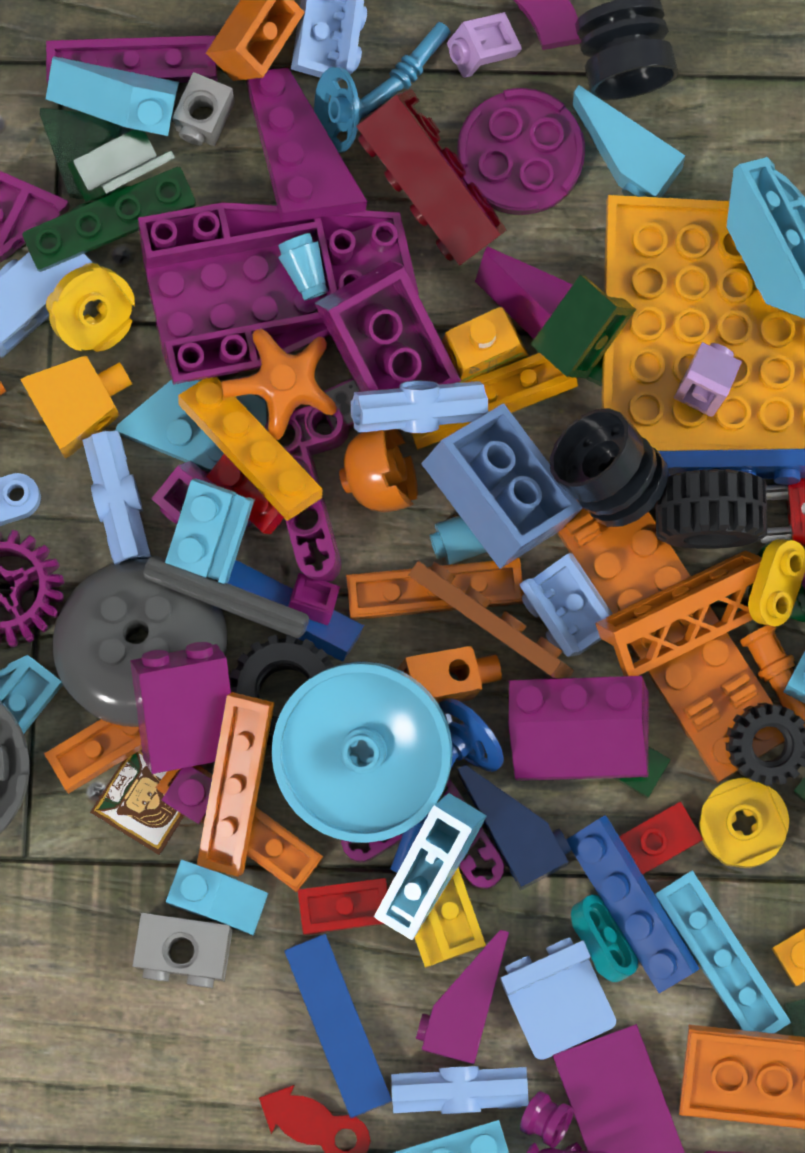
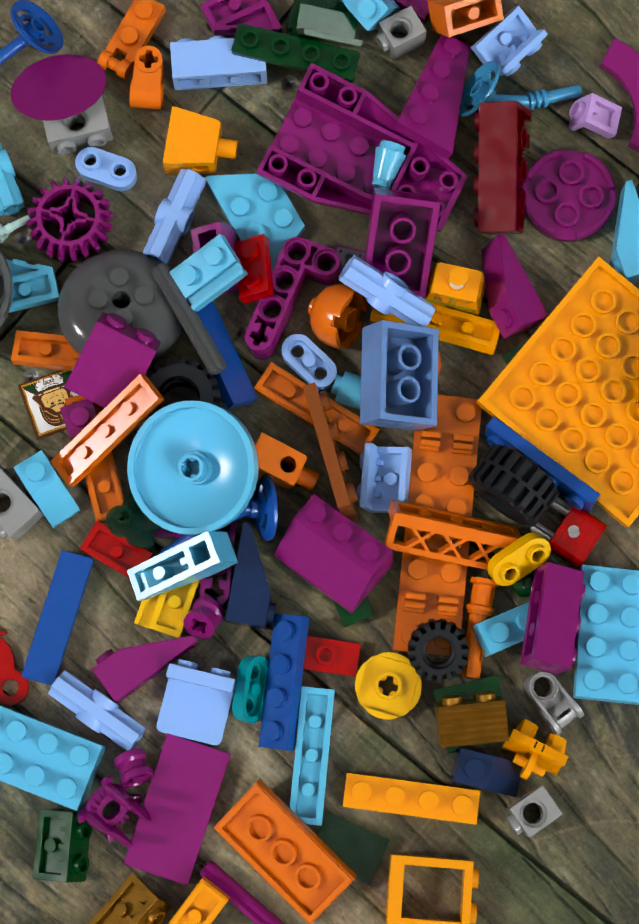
camera: 30 degrees right, 0 degrees up
yellow plate [46,263,135,352] -> none
light orange plate [178,377,322,521] -> none
orange animal [222,329,337,440] -> none
magenta tile [288,573,340,625] -> none
dark green panel [531,275,636,378] -> none
black wheel [550,408,668,527] -> none
lavender slope [674,342,742,417] -> none
none -> clear green plate [106,494,162,548]
none -> magenta wheel [184,597,225,639]
none -> light blue plate [282,334,337,390]

